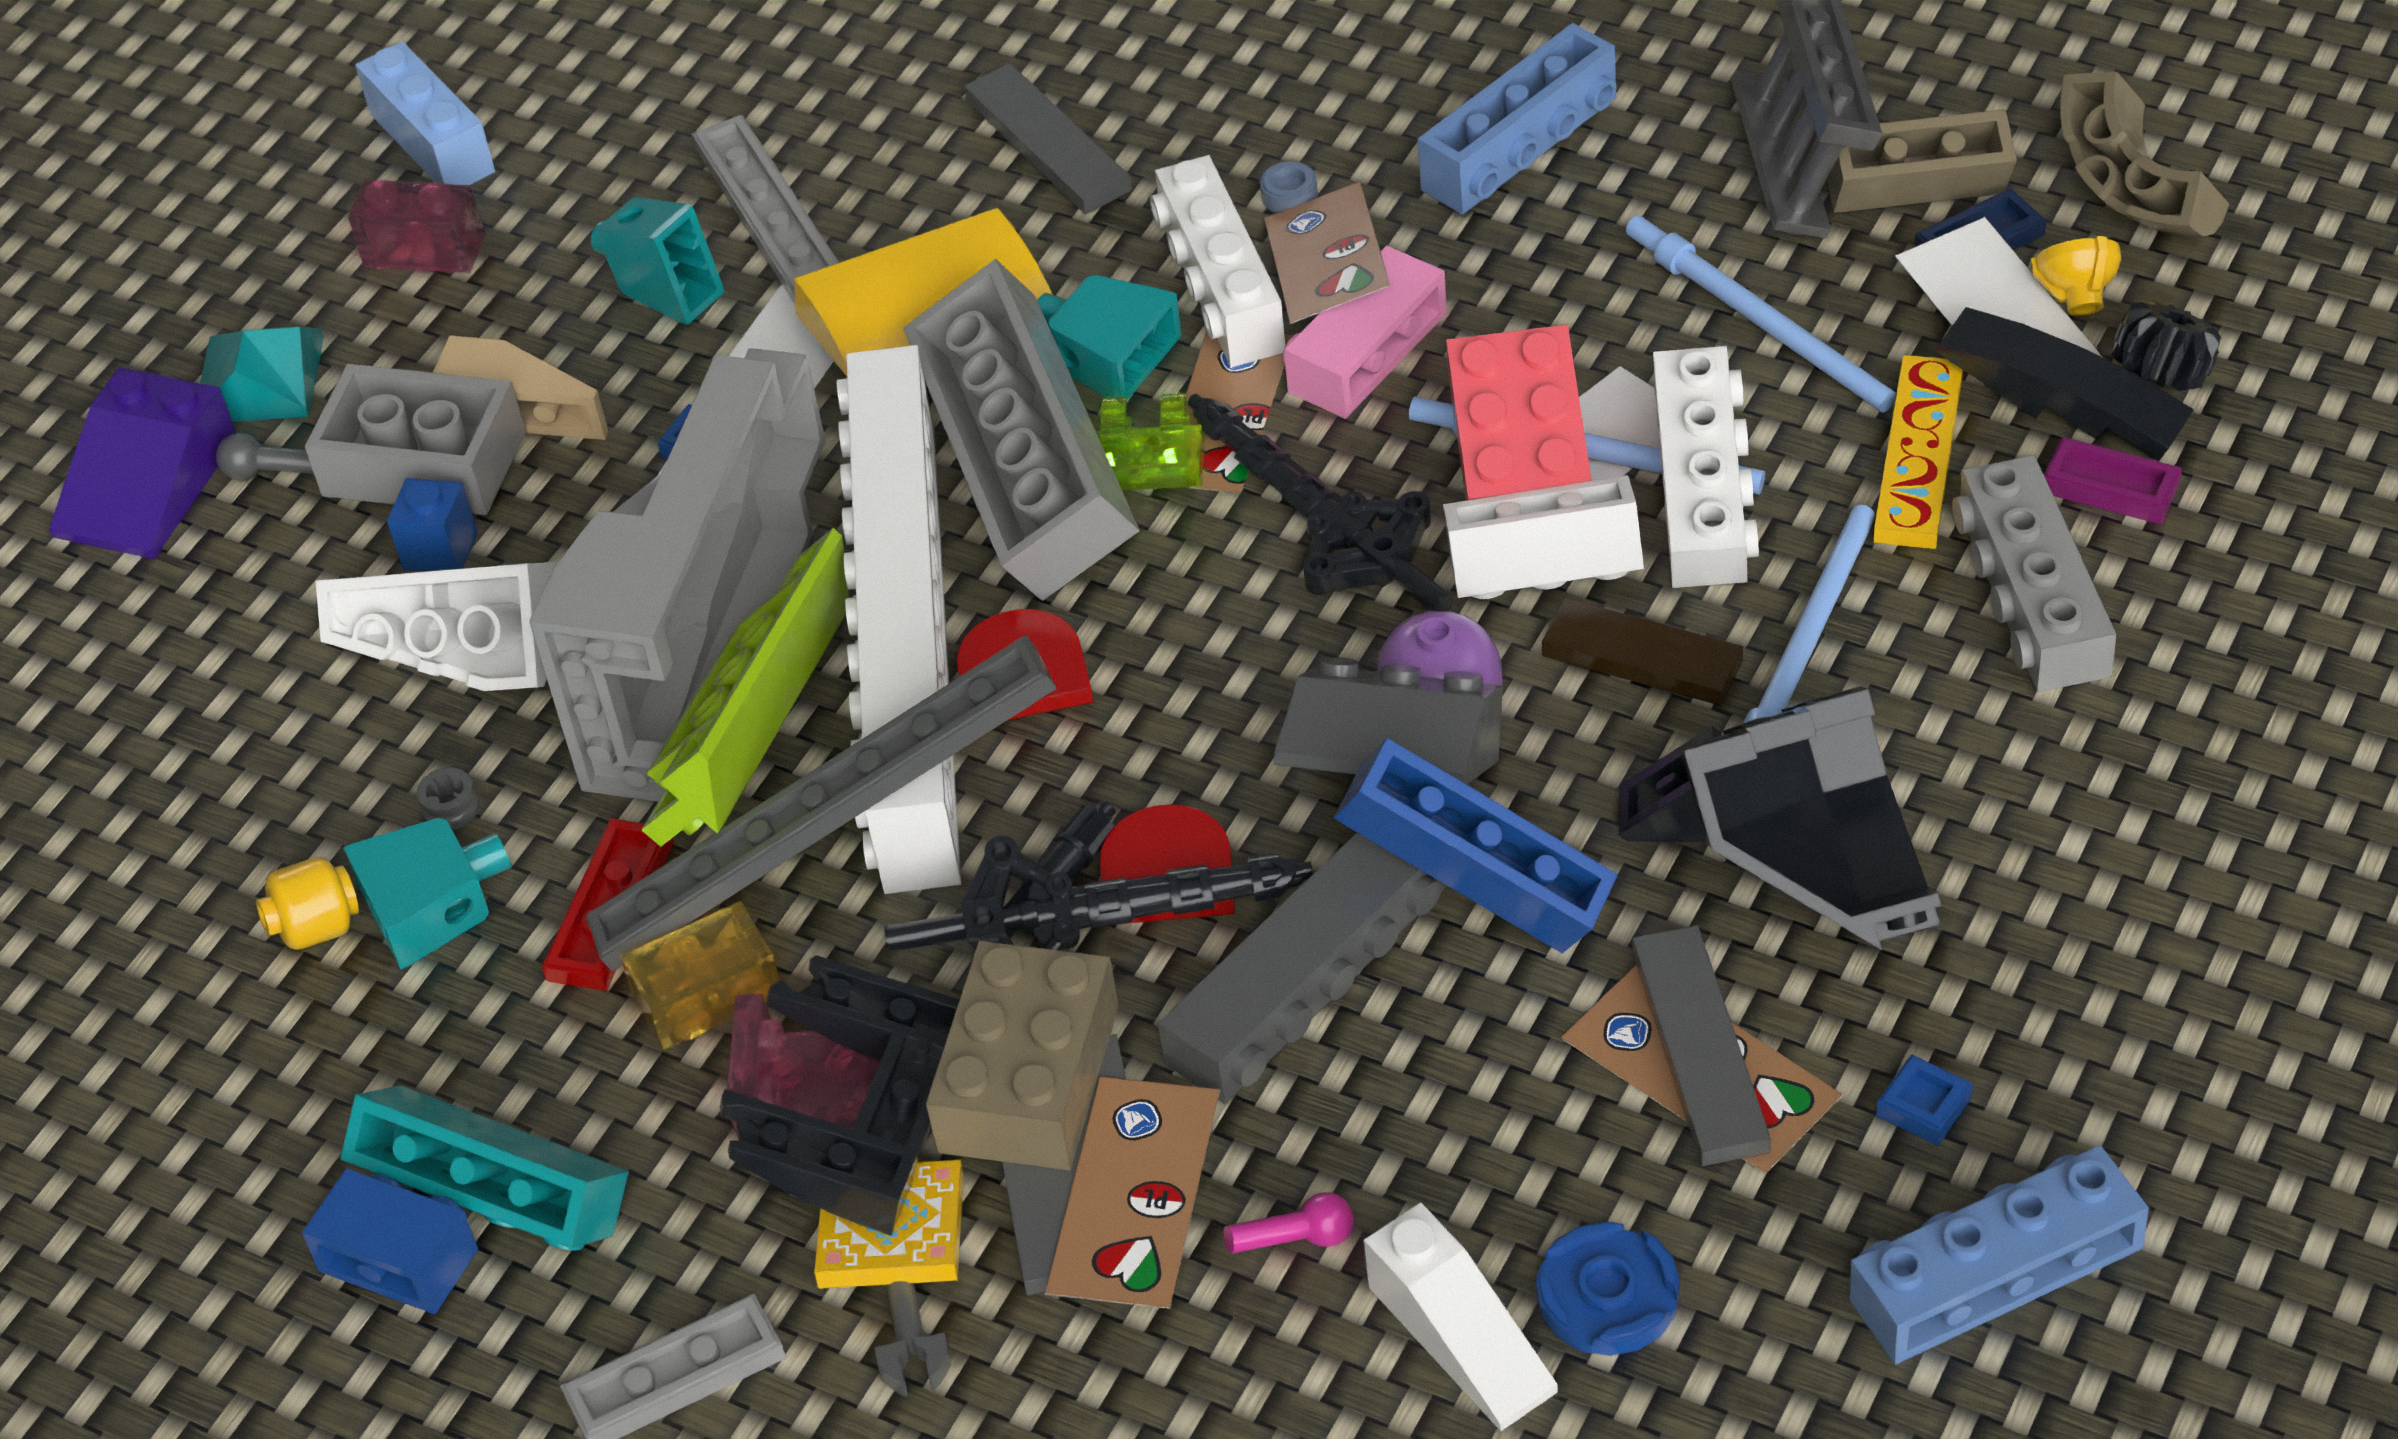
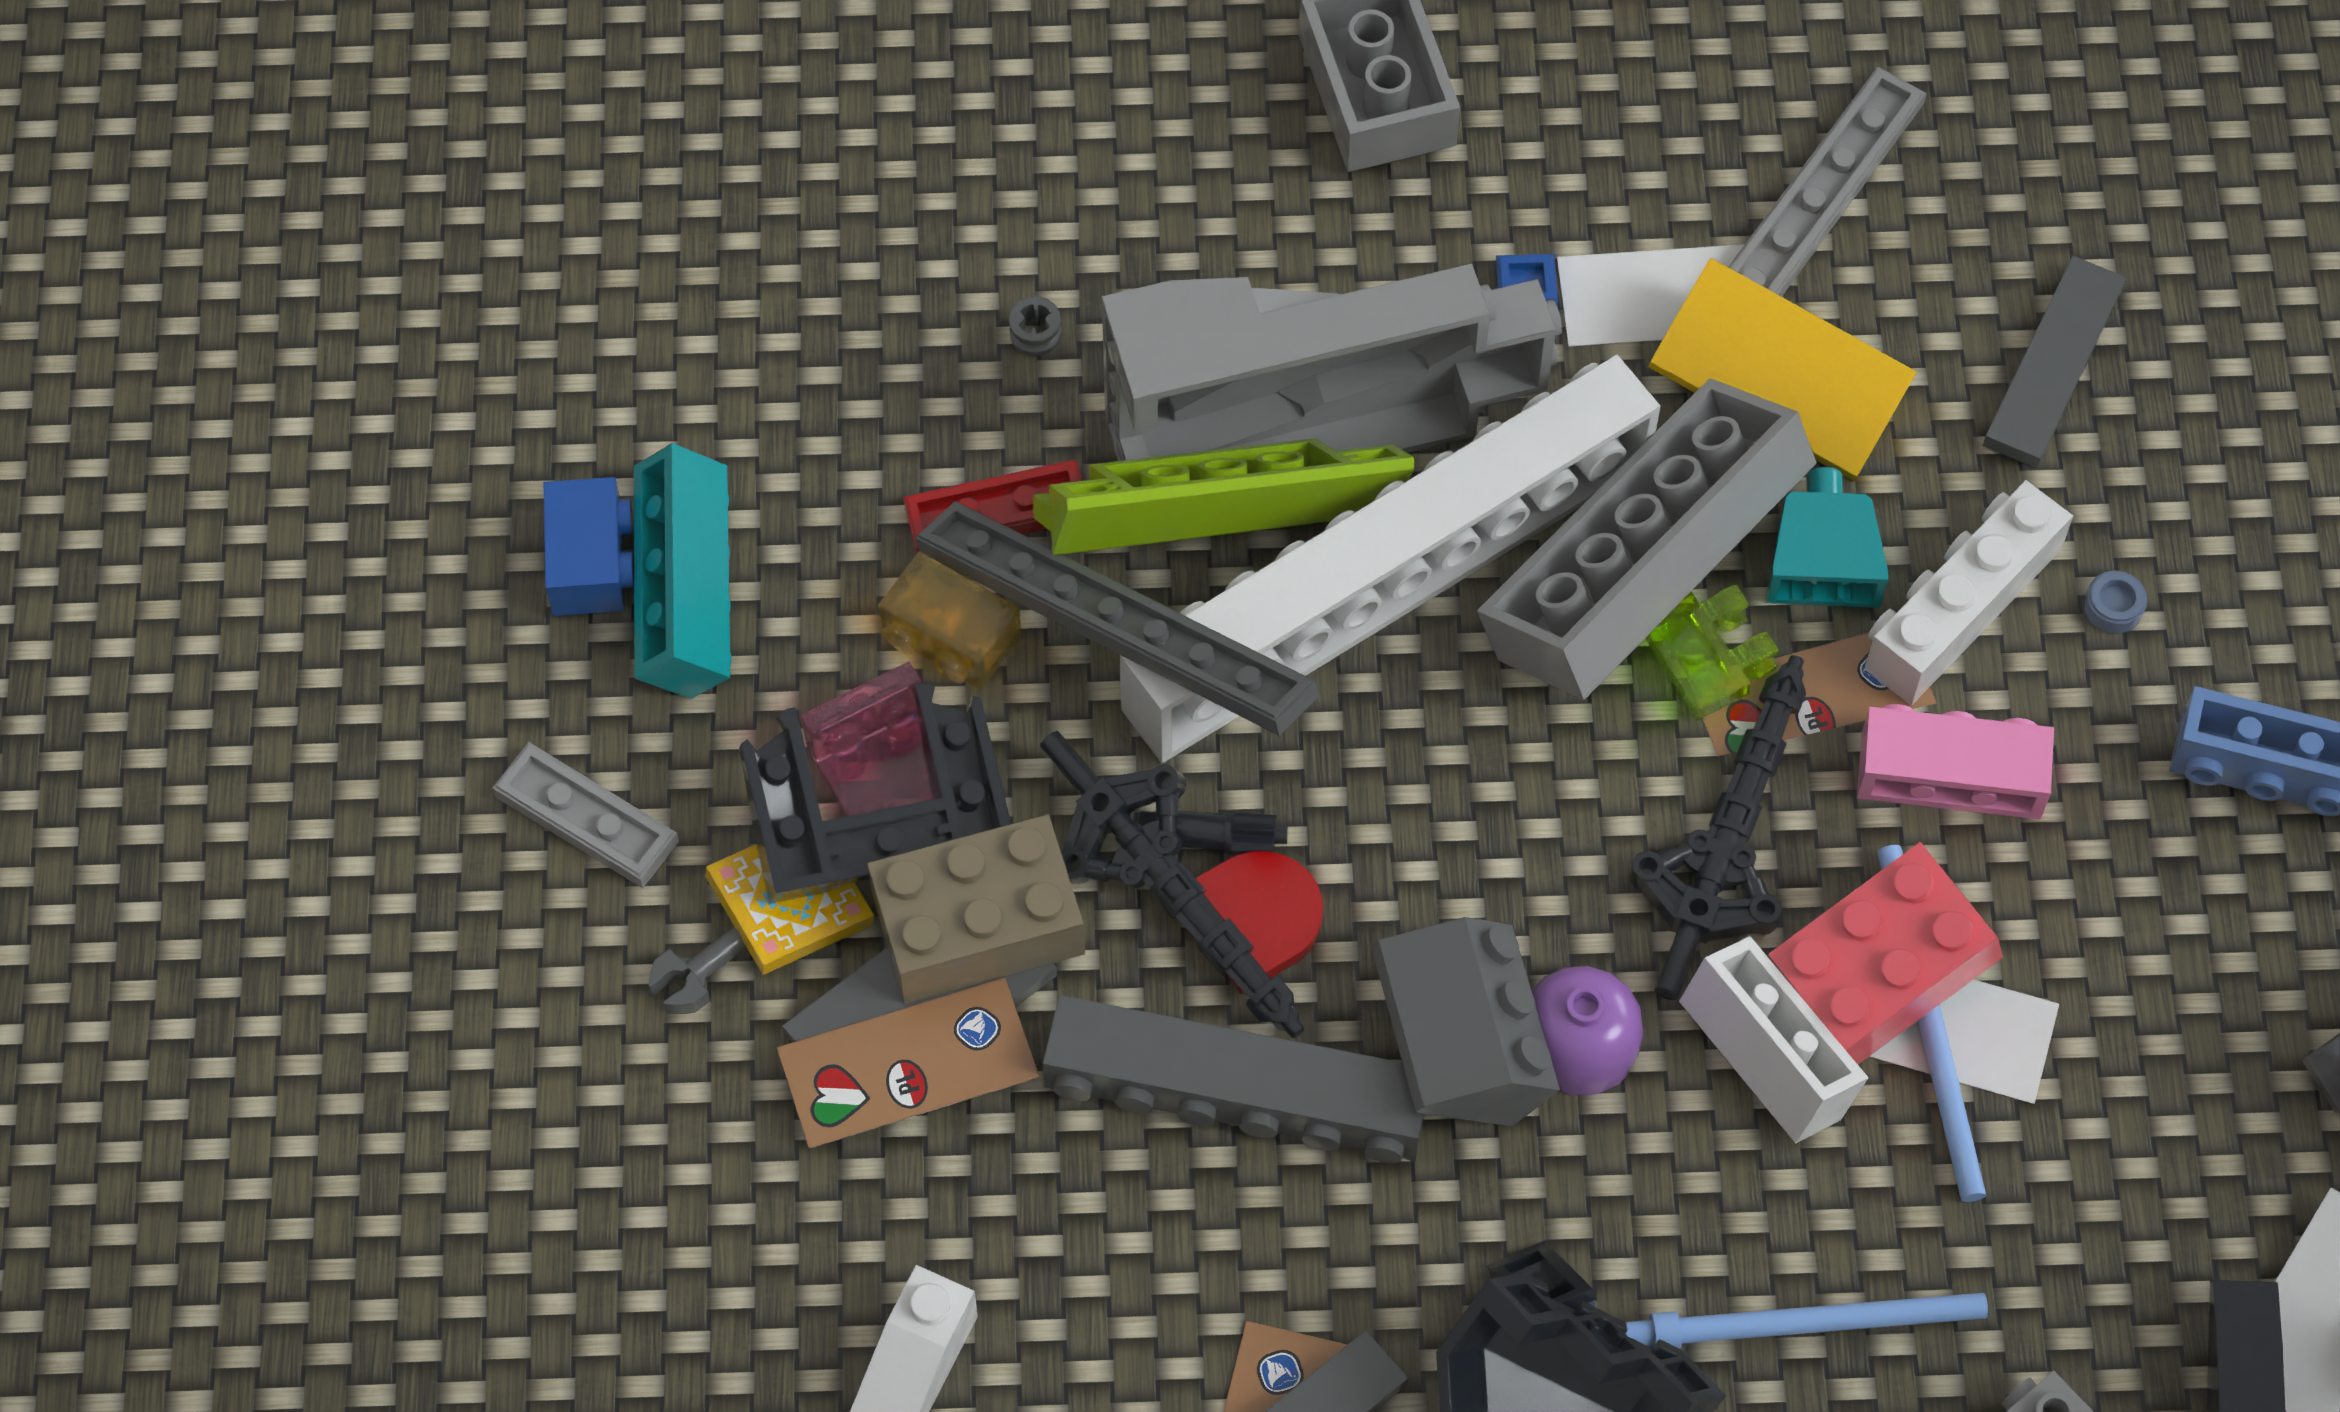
camera: 55 degrees right, 15 degrees up
yellow head [256,857,359,950] -> none
white wedge [316,562,558,691] -> none
teal torso [343,818,511,970] -> none
blue brick [387,478,478,572] -> none
tan slope [433,335,609,440] -> none
teal torso [591,197,725,325] -> none
red tile [957,609,1093,720] -> none
dark pink bar [1223,1192,1354,1254] -> none
medium nougat sticker [1264,182,1390,324] -> none
blue brick [1334,738,1618,954] -> none
dark brown tile [1542,598,1743,706] -> none
light blue bar [1626,215,1897,413] -> none
white brick [1653,346,1759,588] -> none
yellow tile [1874,355,1963,549] -> none

